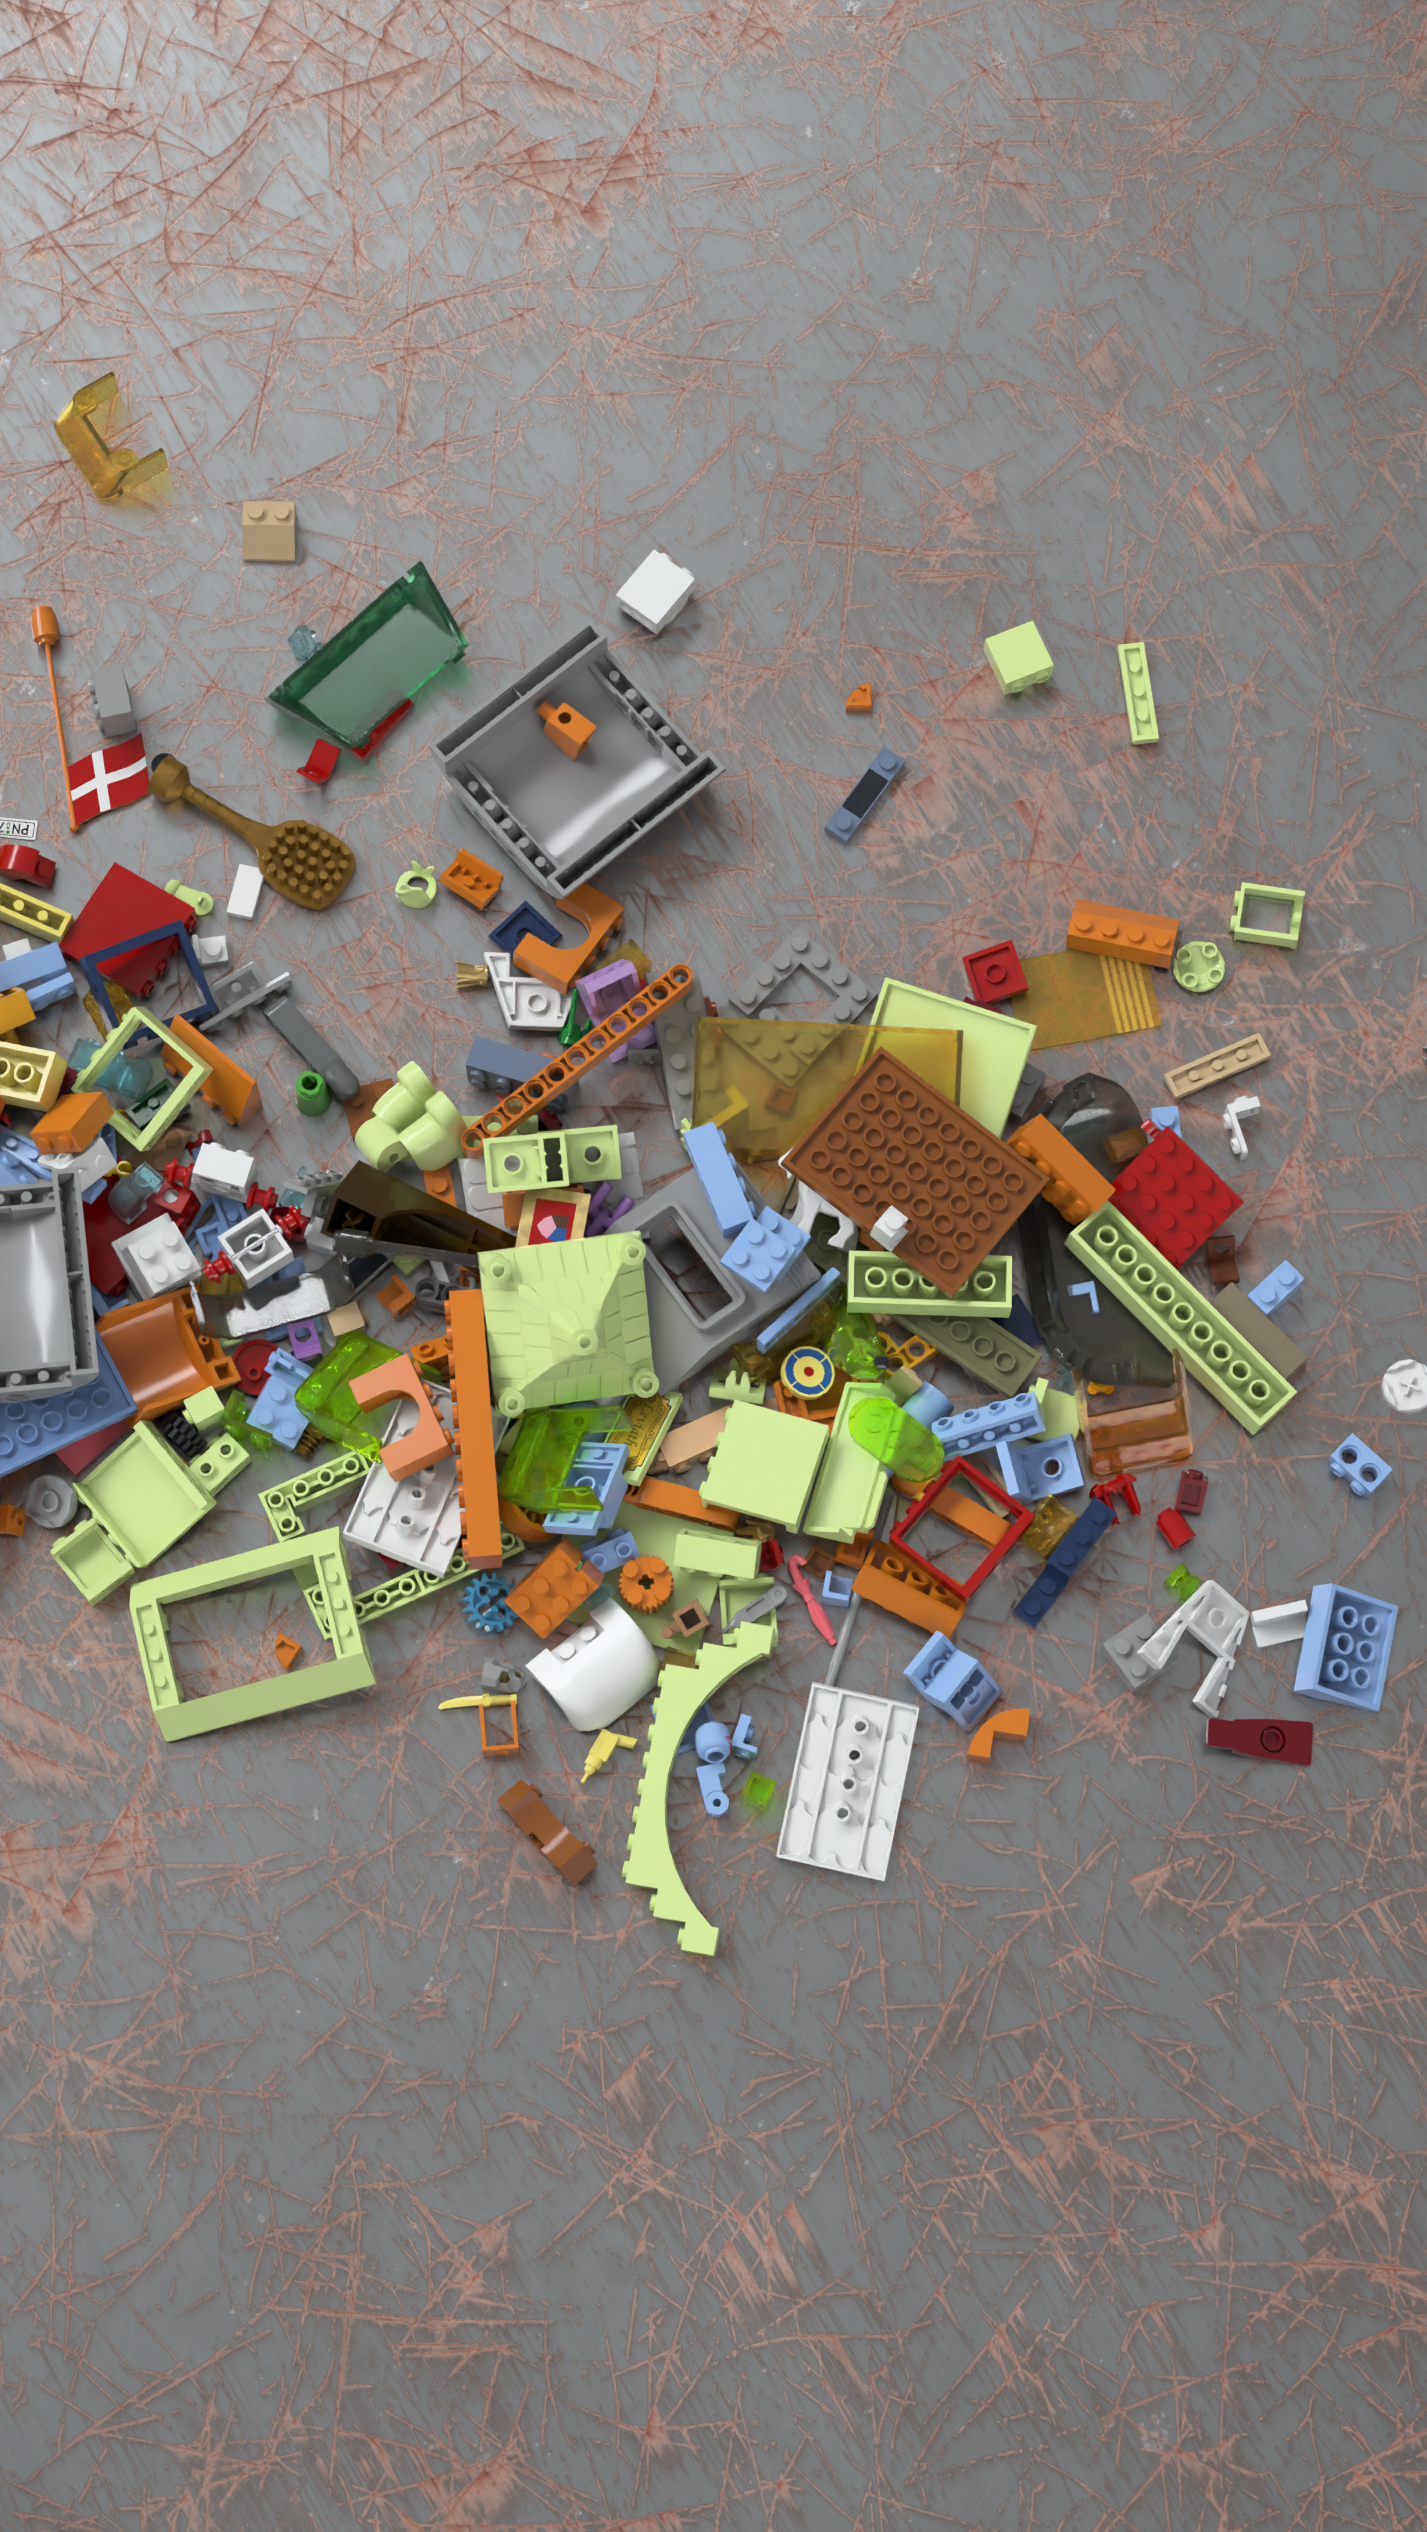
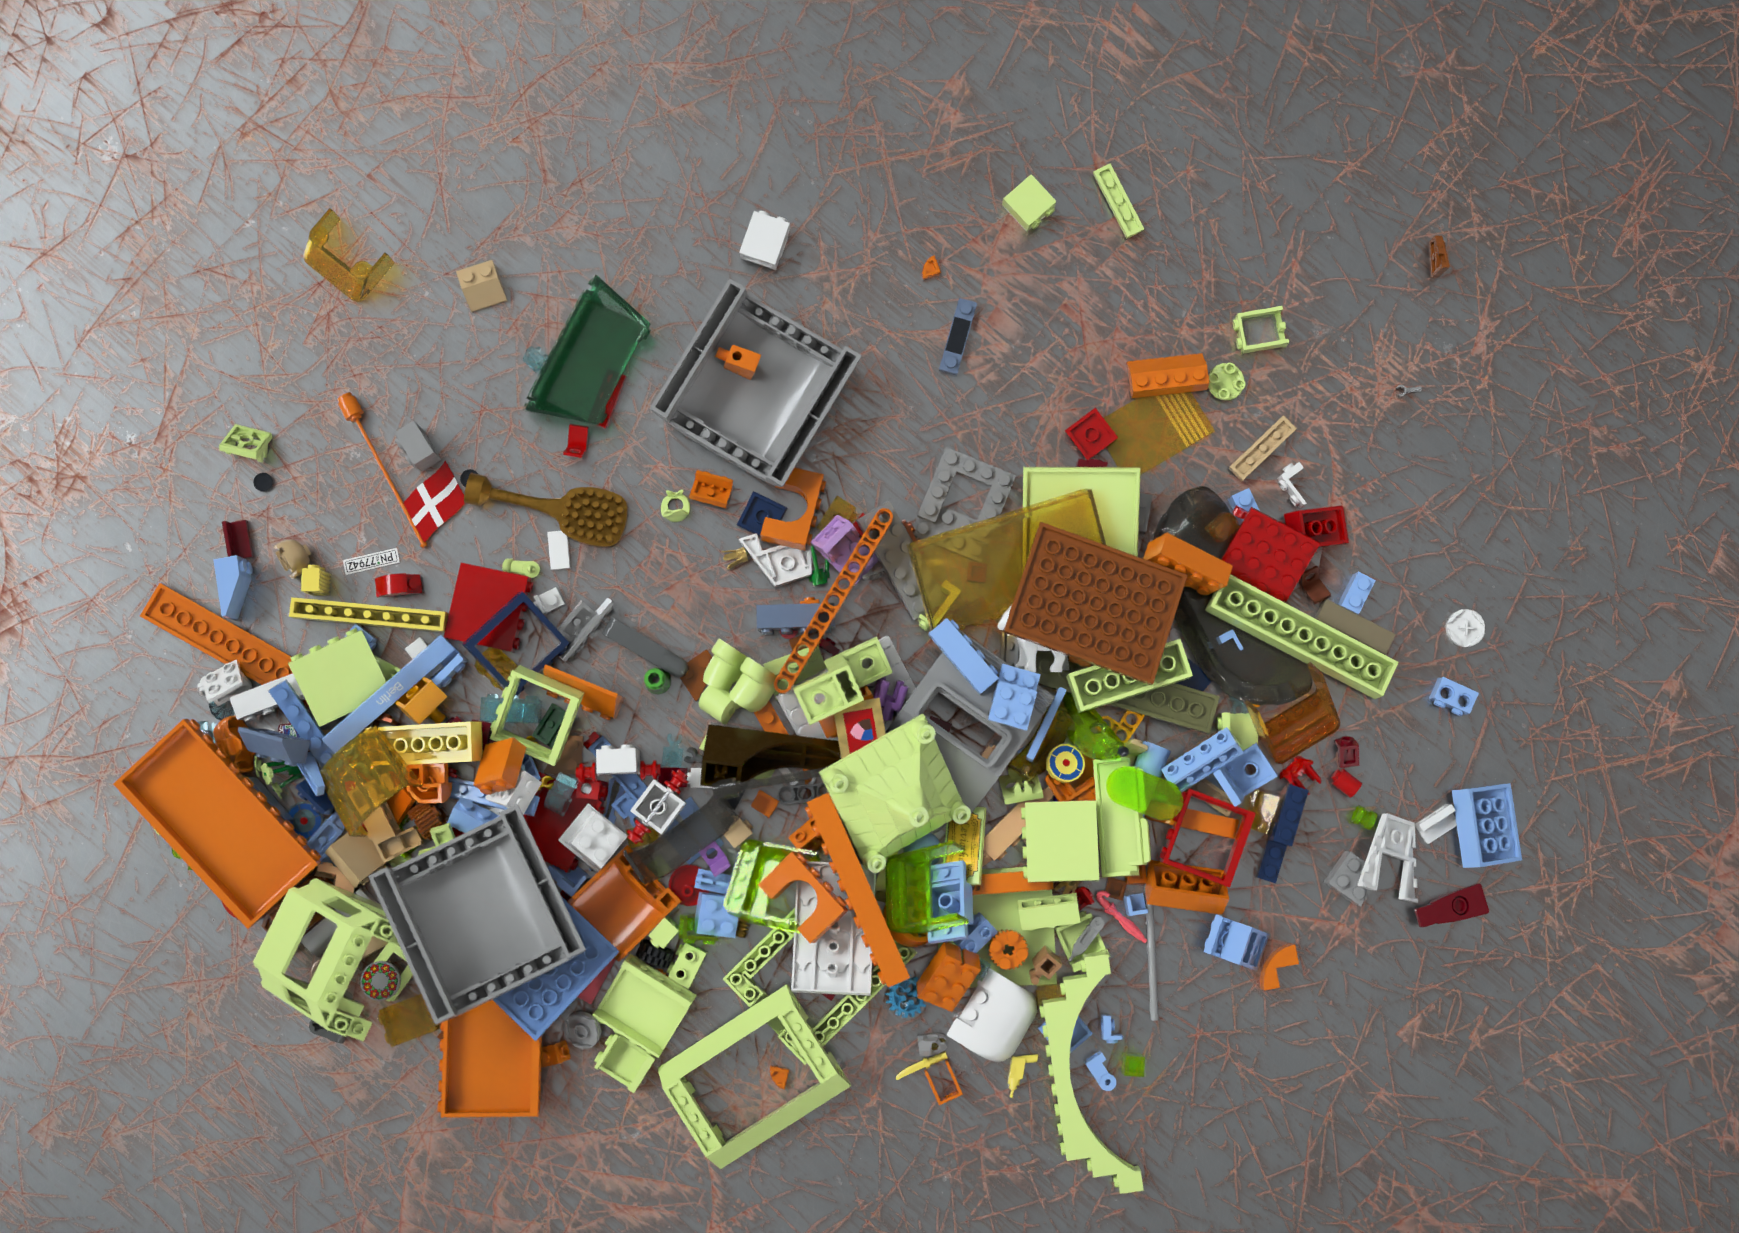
camera: 20 degrees left, 10 degrees up
light grey bracket [283,1169,344,1218] -> none
dark orange brick [496,1779,598,1886] -> none
light blue head [694,1721,732,1764] -> none
white piece [776,1682,919,1881] -> none
white brick [870,1205,908,1252] -> none
none -> red slope [1284,506,1349,548]

